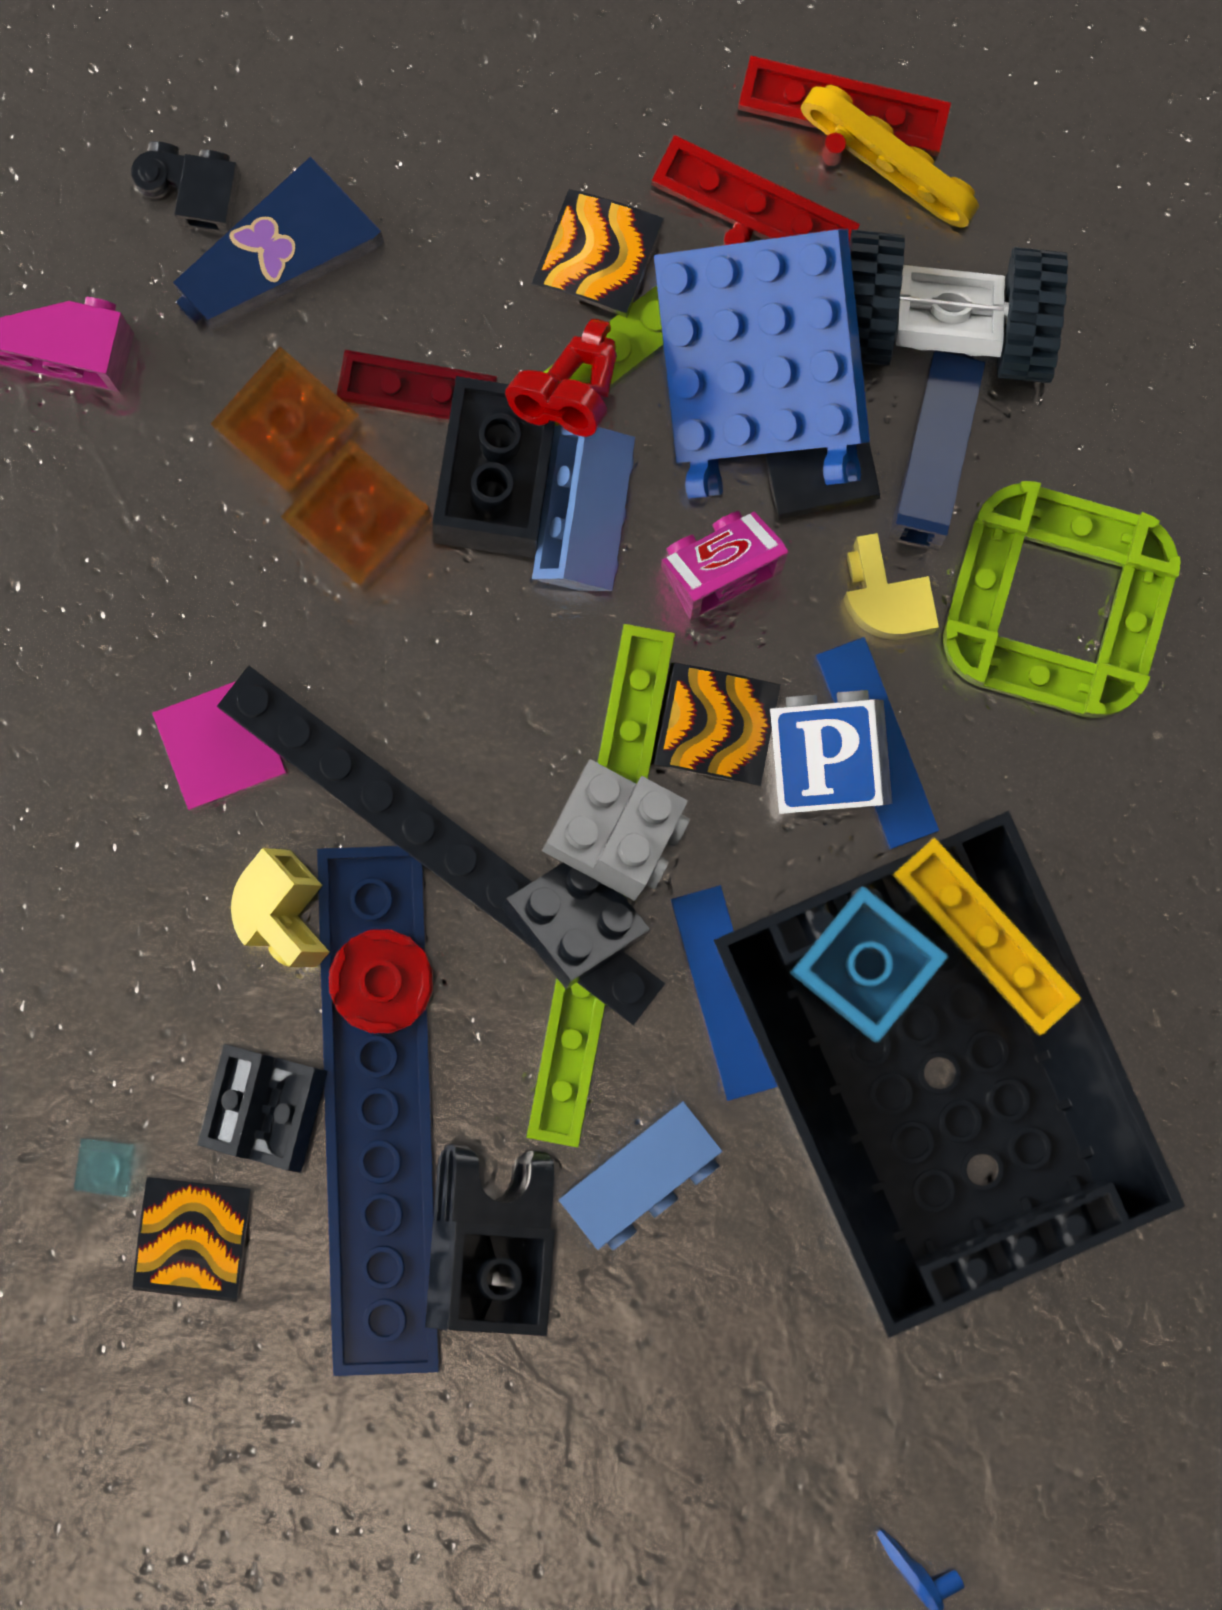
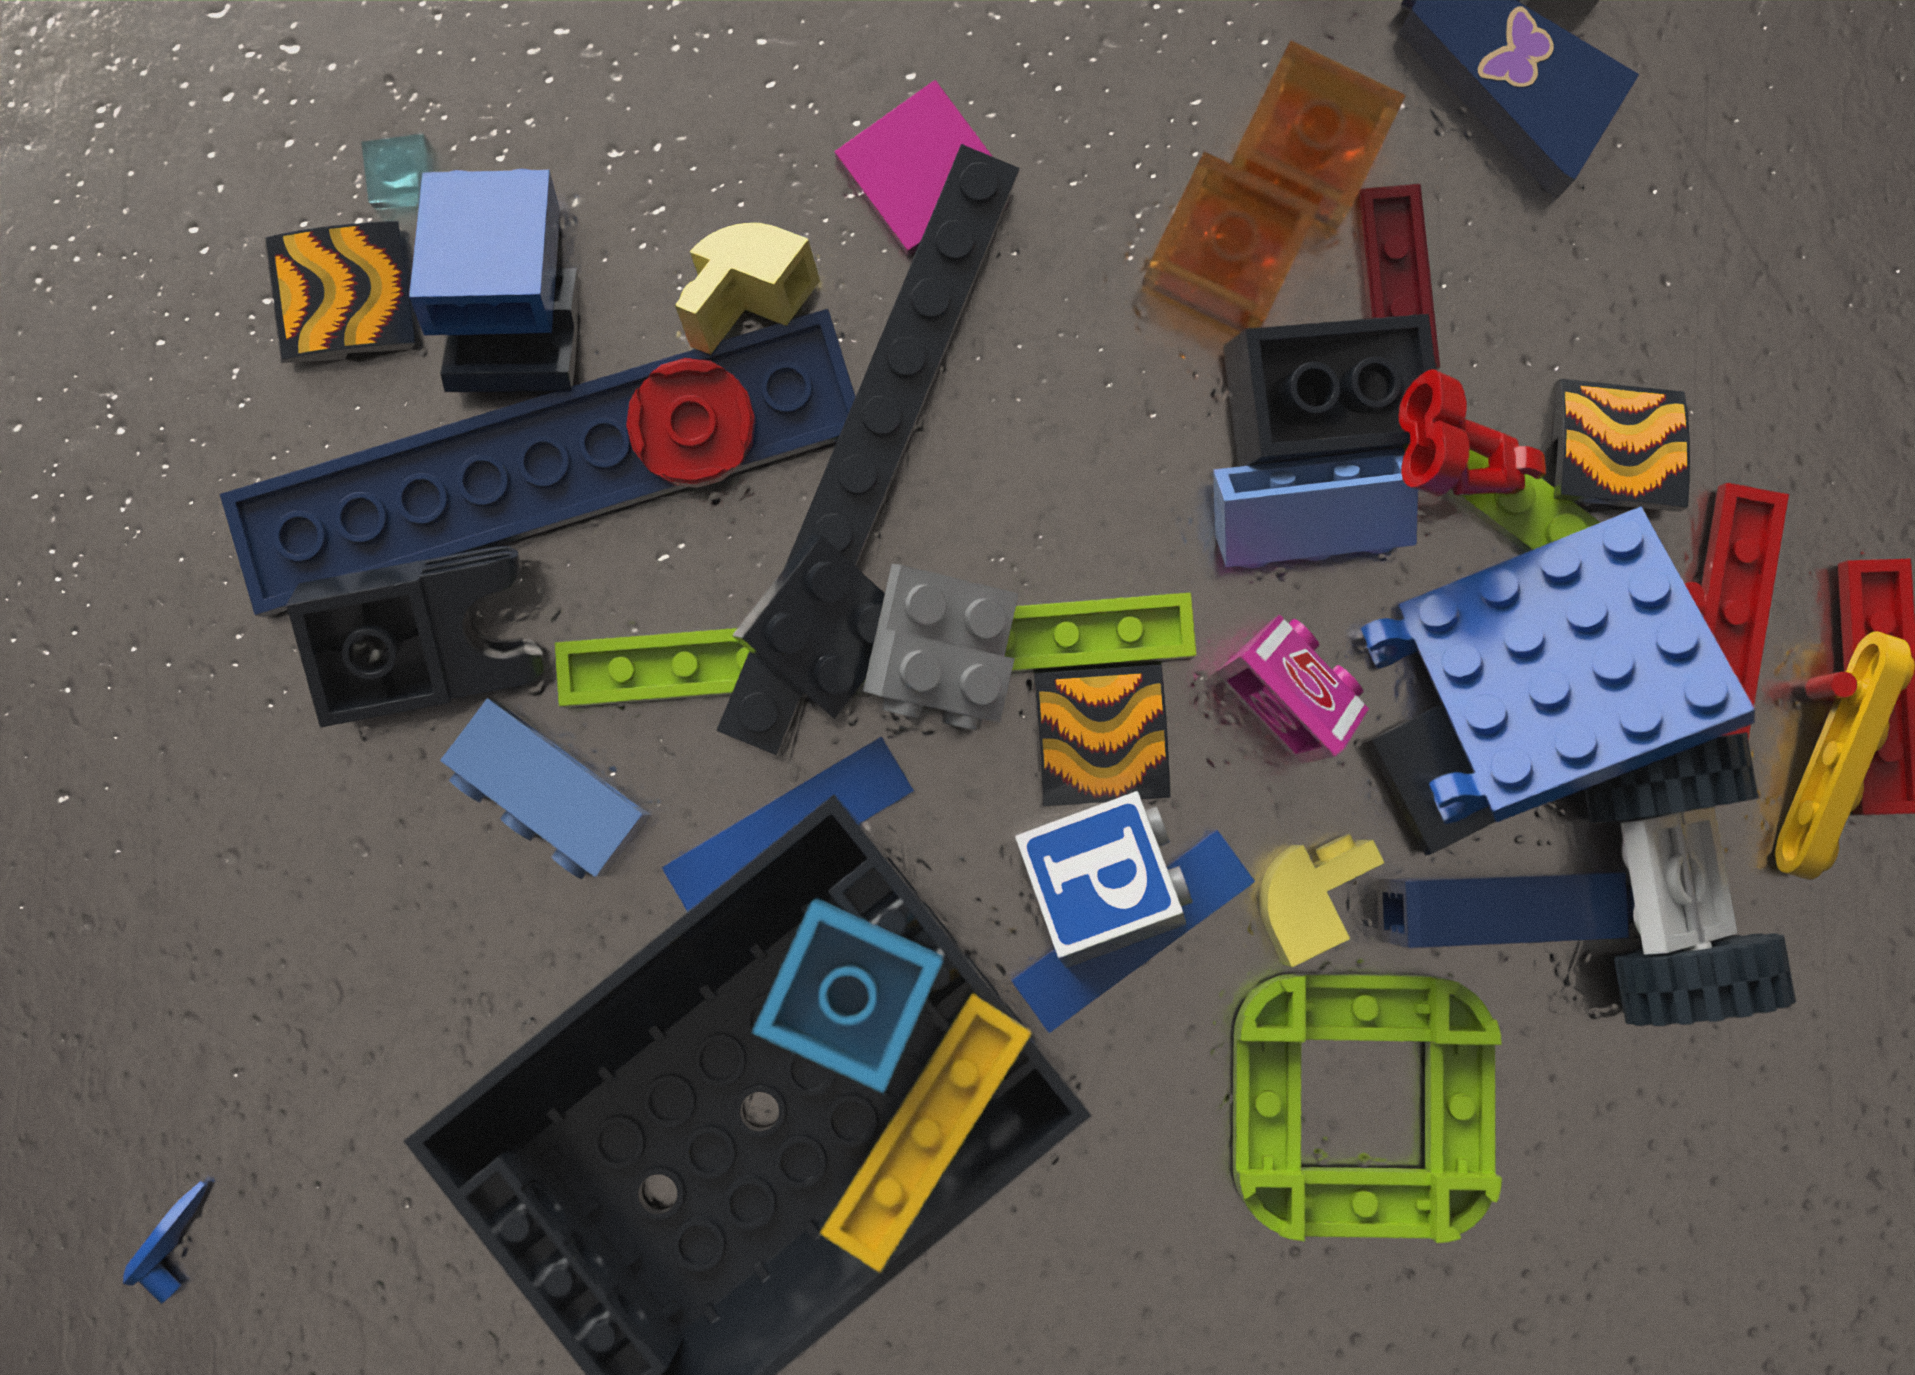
camera: 70 degrees right, 0 degrees up
none -> brick [409,169,560,336]

